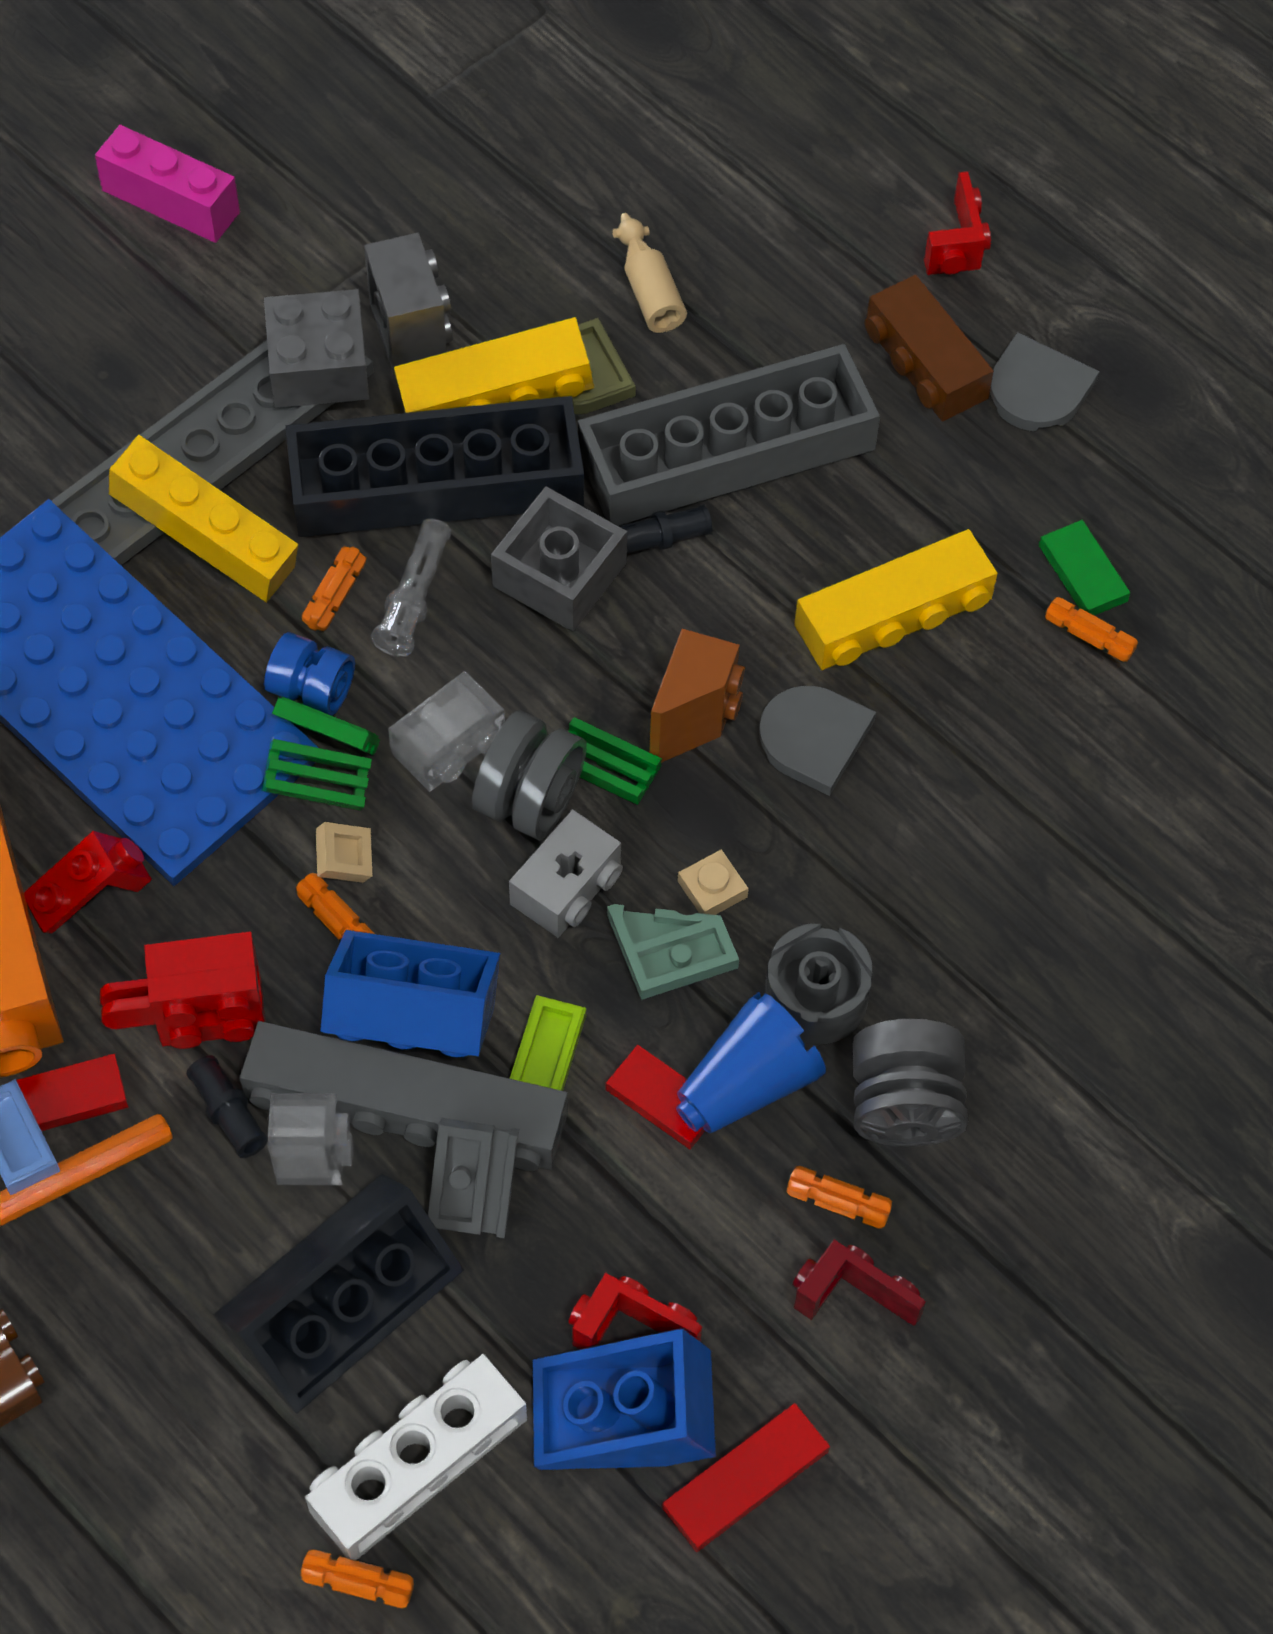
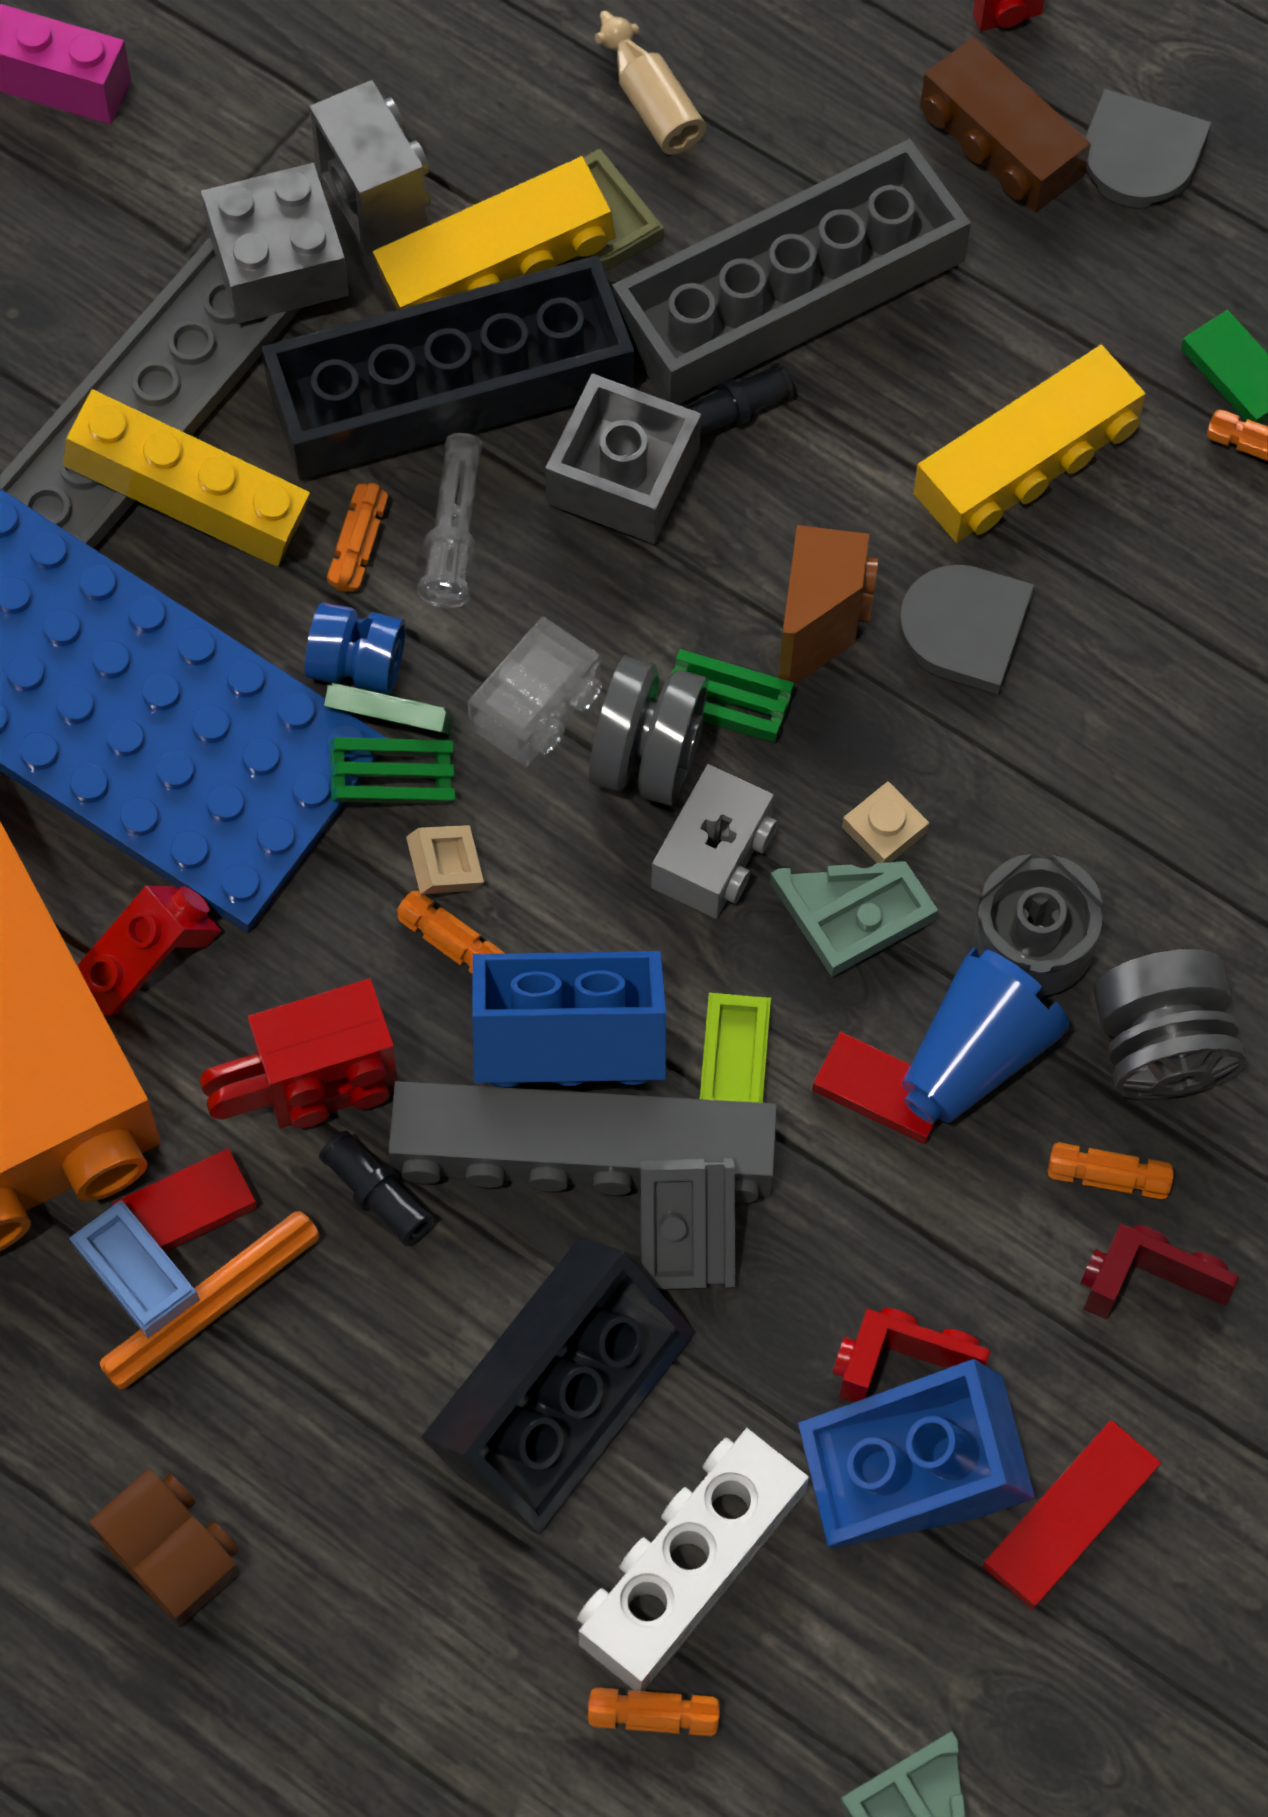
camera: 10 degrees left, 5 degrees up
clear brick [268,1093,353,1185] -> none

